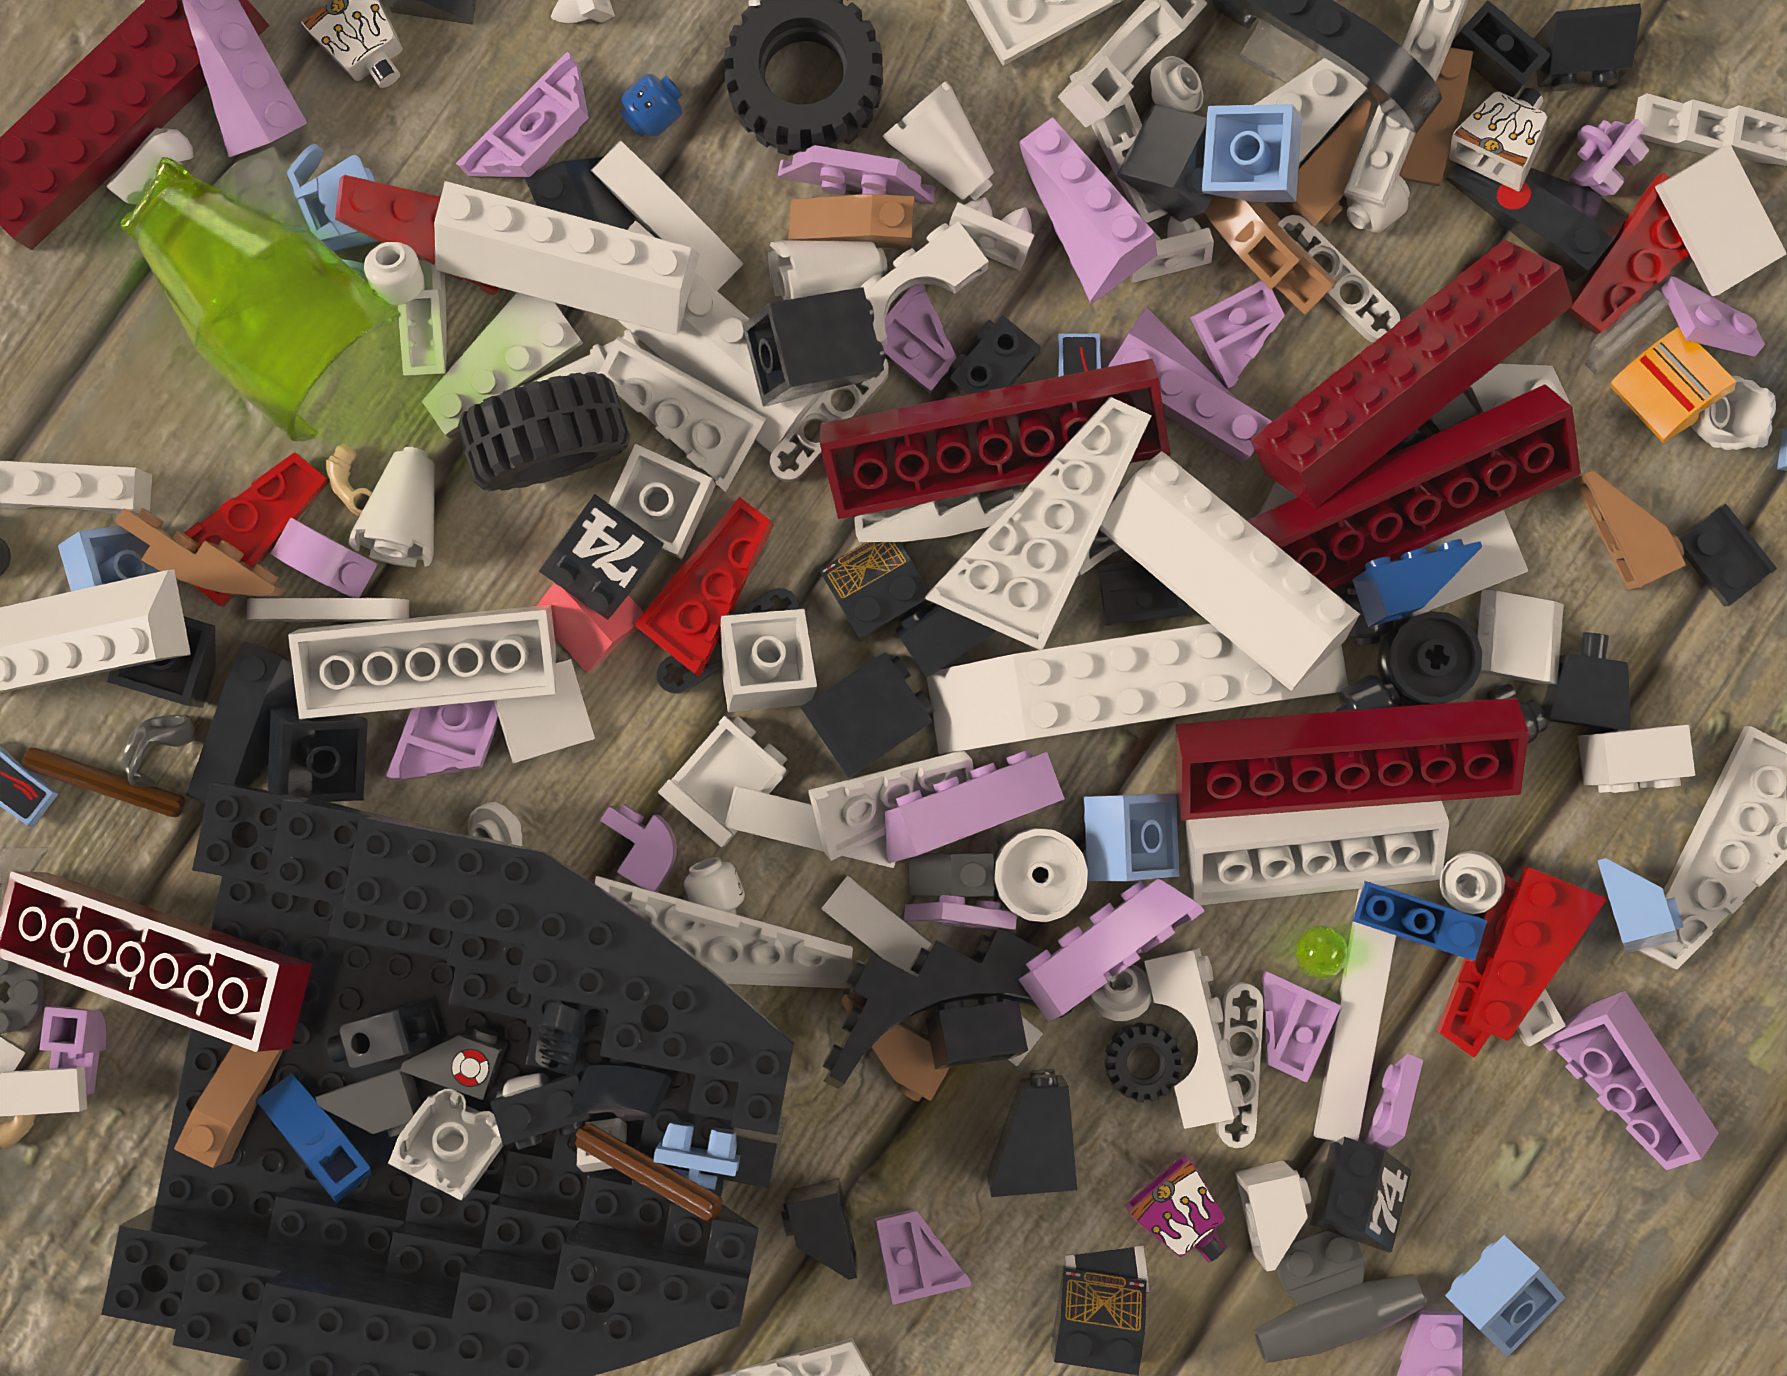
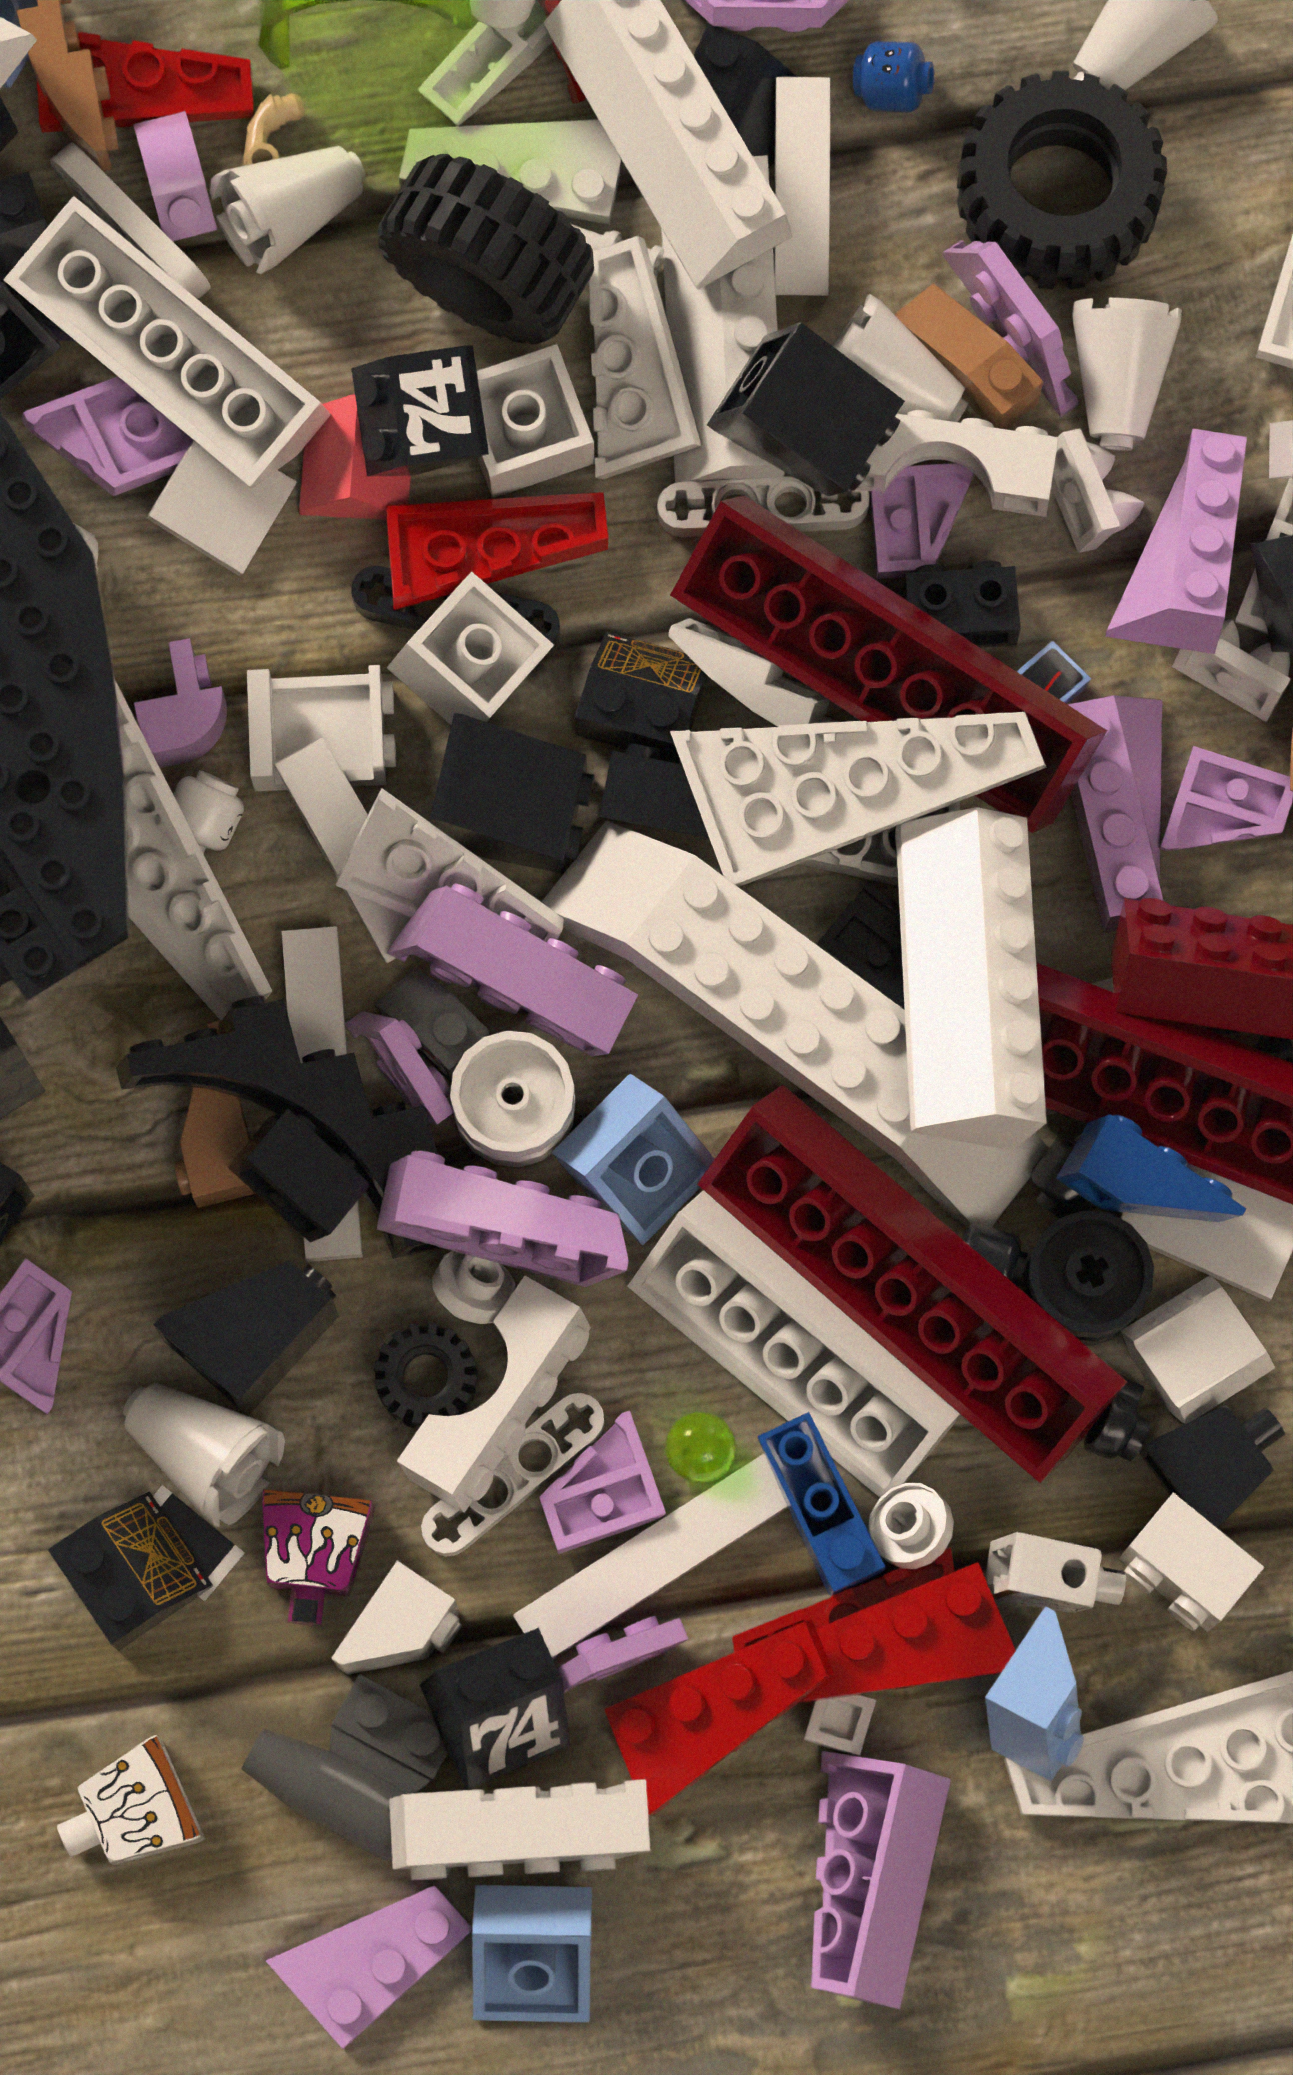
camera: 45 degrees right, 10 degrees down
none -> white cone [123,1383,285,1527]
none -> white wedge [389,1780,650,1880]
none -> red wing [604,1620,834,1817]
none -> white torso [985,1532,1126,1613]

